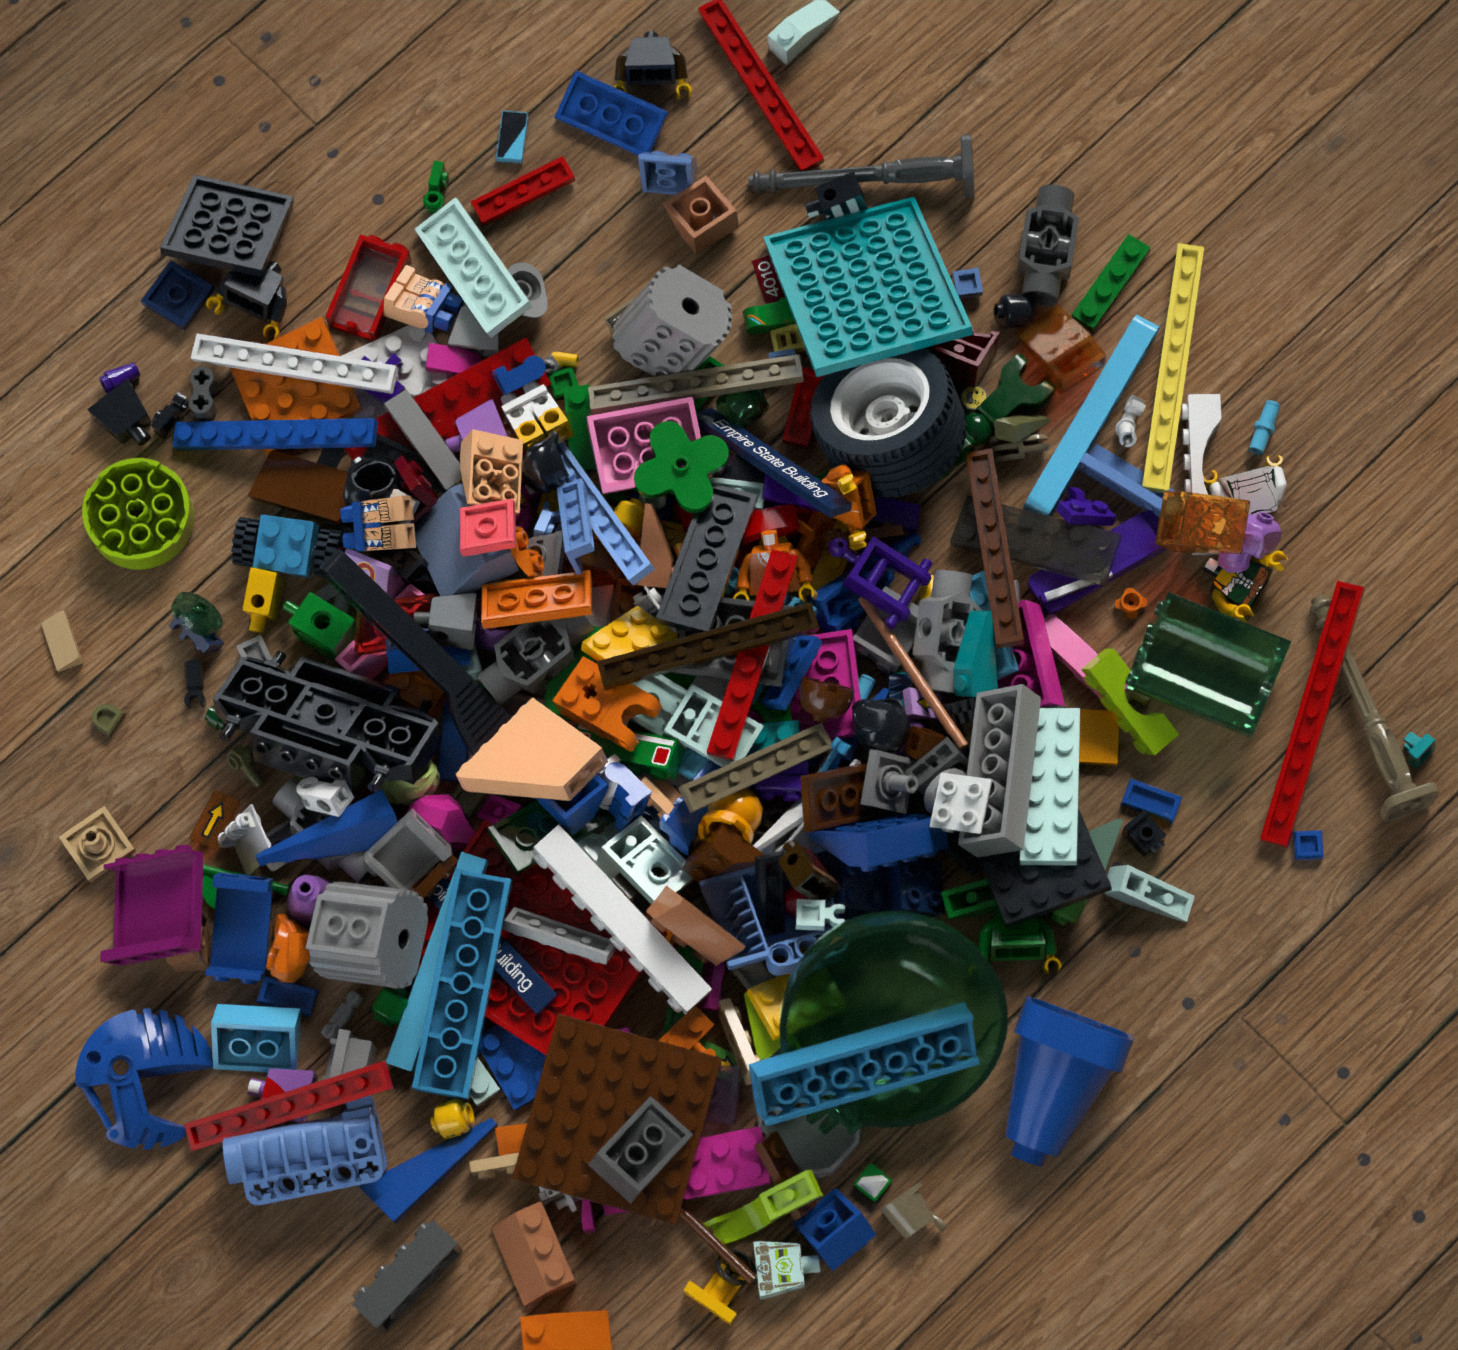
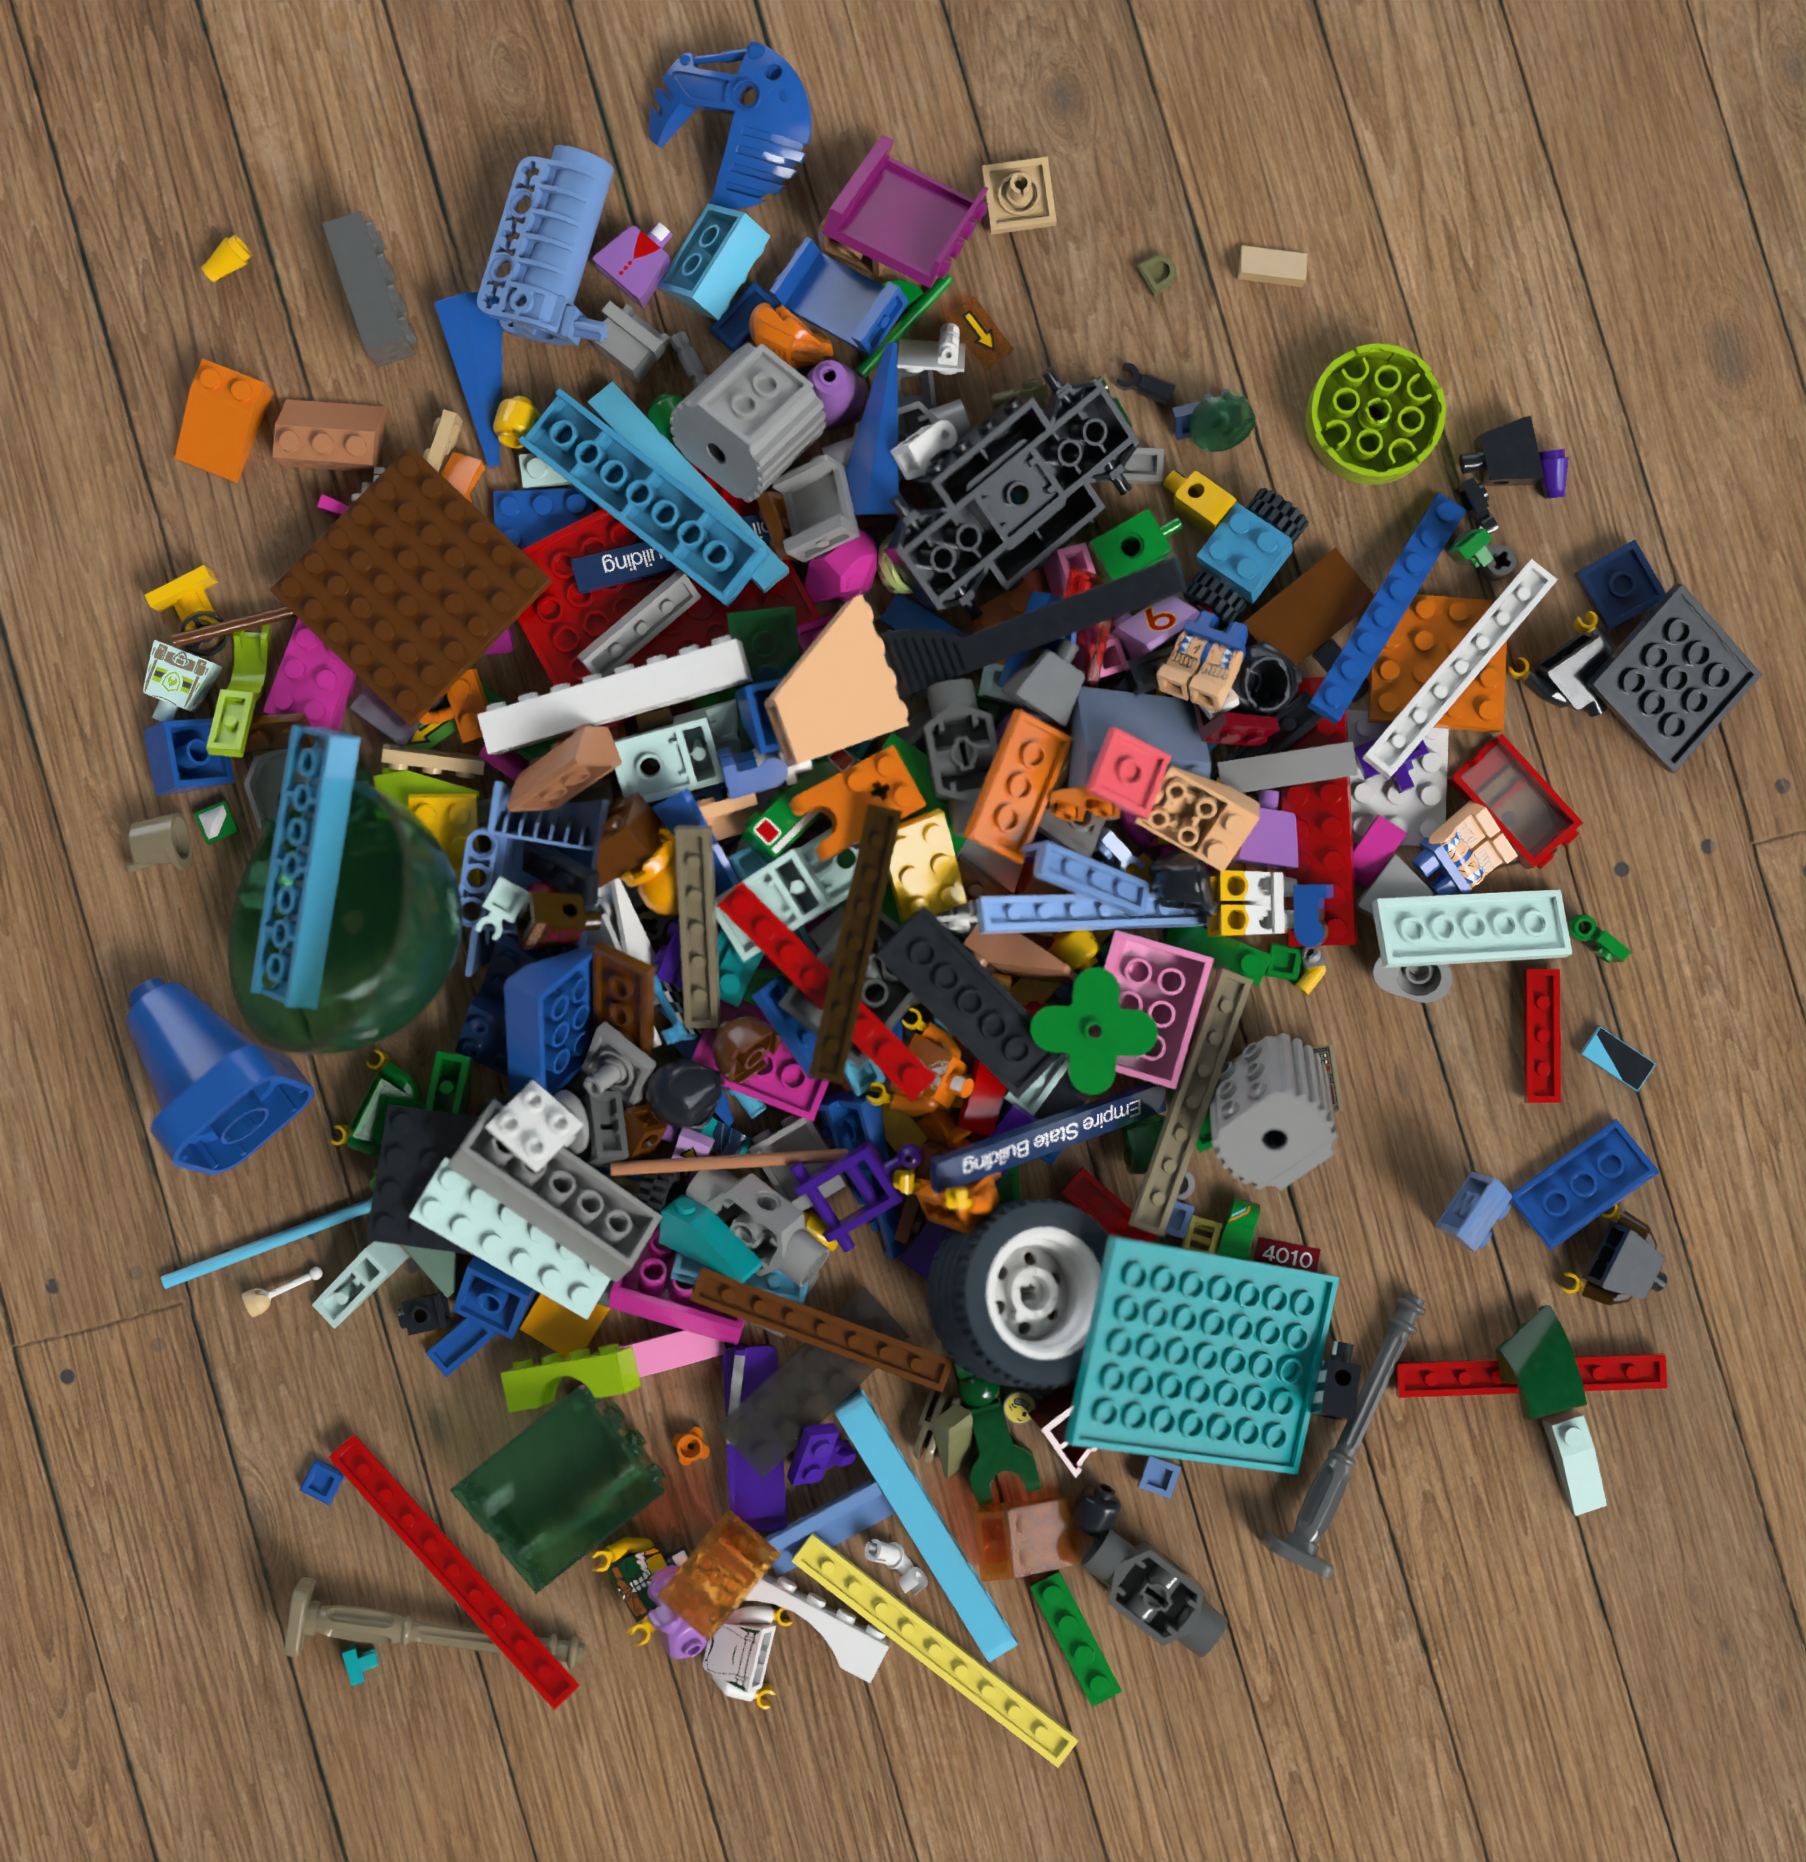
camera: 115 degrees right, 15 degrees up
red plate [184,1061,393,1151] -> none
dark grey slope [589,1096,693,1204] -> none
nougat slope [664,175,739,255] -> none
medium azure pin [1248,400,1281,455] -> none
none -> medium azure piece [161,1197,373,1289]
none -> hinge [242,1267,323,1318]
none -> blue slope [452,1255,537,1340]
none -> green tile [1448,528,1494,568]
none -> dark green slope [1496,1305,1587,1419]

